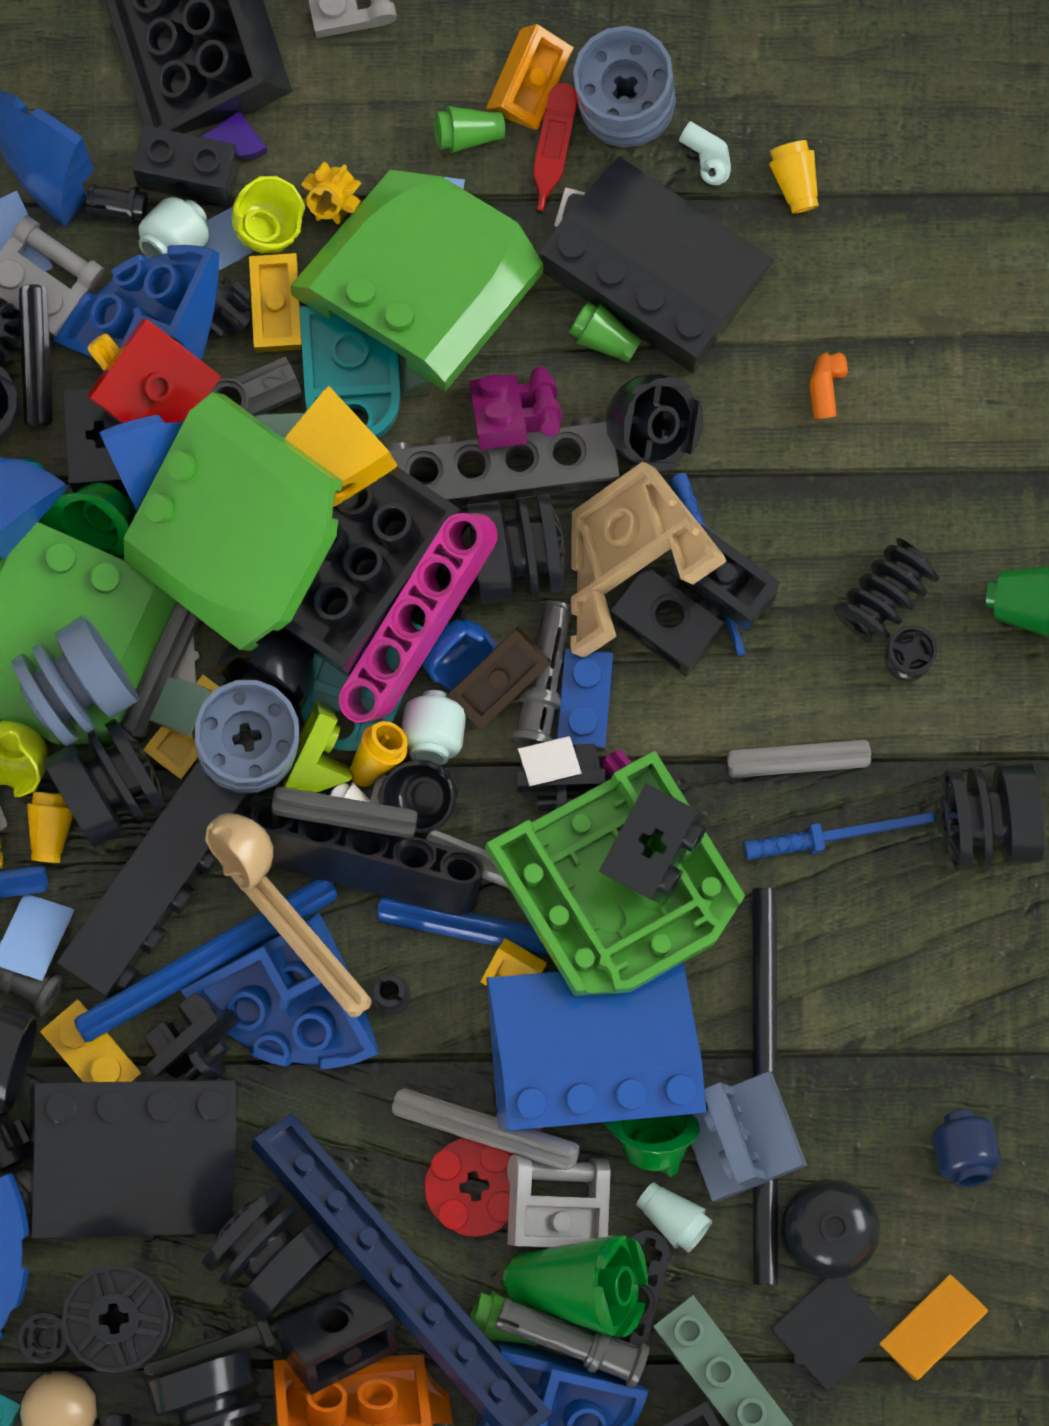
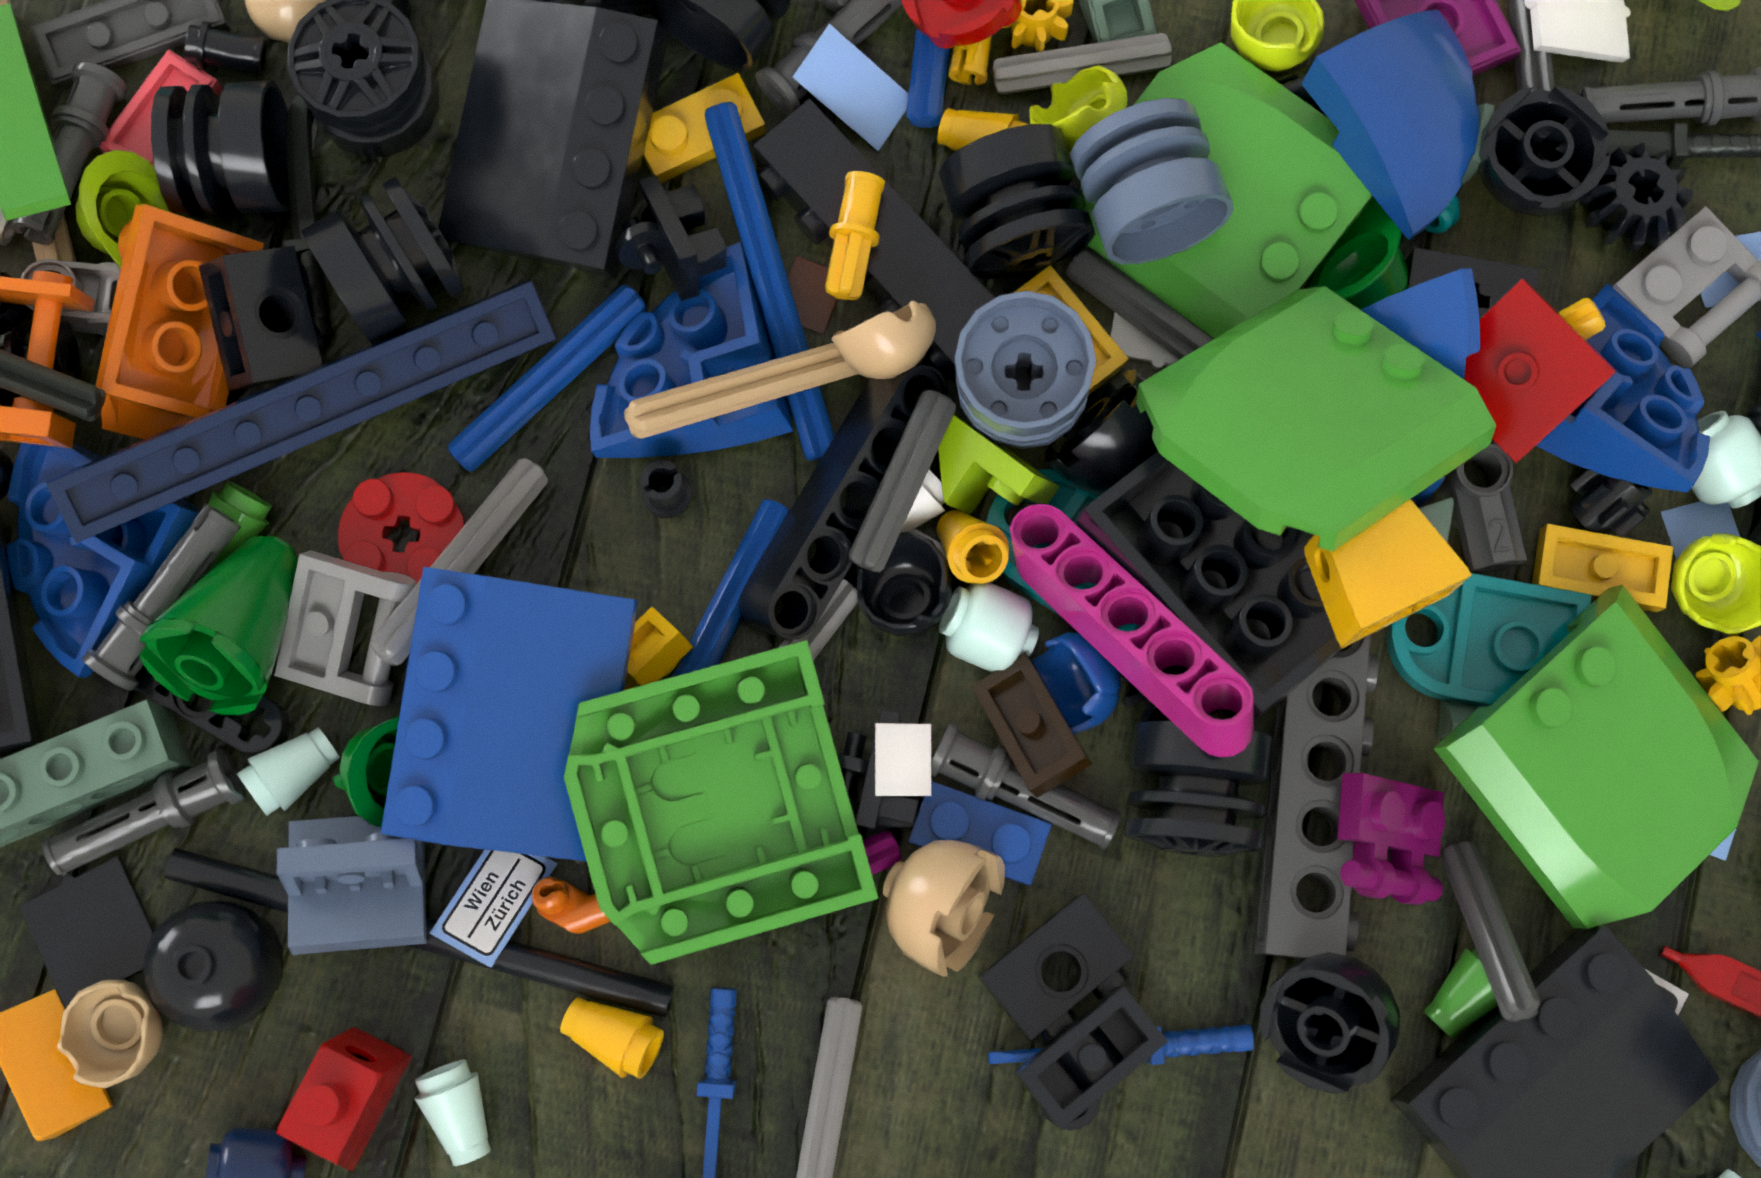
camera: 105 degrees right, 0 degrees up
black axle [19,284,53,426] -> none
sand green slope [149,676,212,740] -> none
tan wing [570,461,726,658] -> none
black brick [599,783,706,903] -> none
none -> dark grey pin [42,748,246,876]
none -> tan hair [57,979,164,1089]
none -> red torso [276,1026,413,1172]
none -> light aqua cone [414,1059,491,1166]
none -> sticker [430,850,558,968]
none -> blue axle [447,284,647,472]
none -> orange arm [532,876,611,934]
none -> yellow cone [560,997,664,1079]
none -> reddish brown sticker [787,256,838,335]
none -> yellow axle [825,171,885,300]
none -> tan cylinder [883,840,1005,977]
none -> dark grey axle [1442,840,1540,1022]

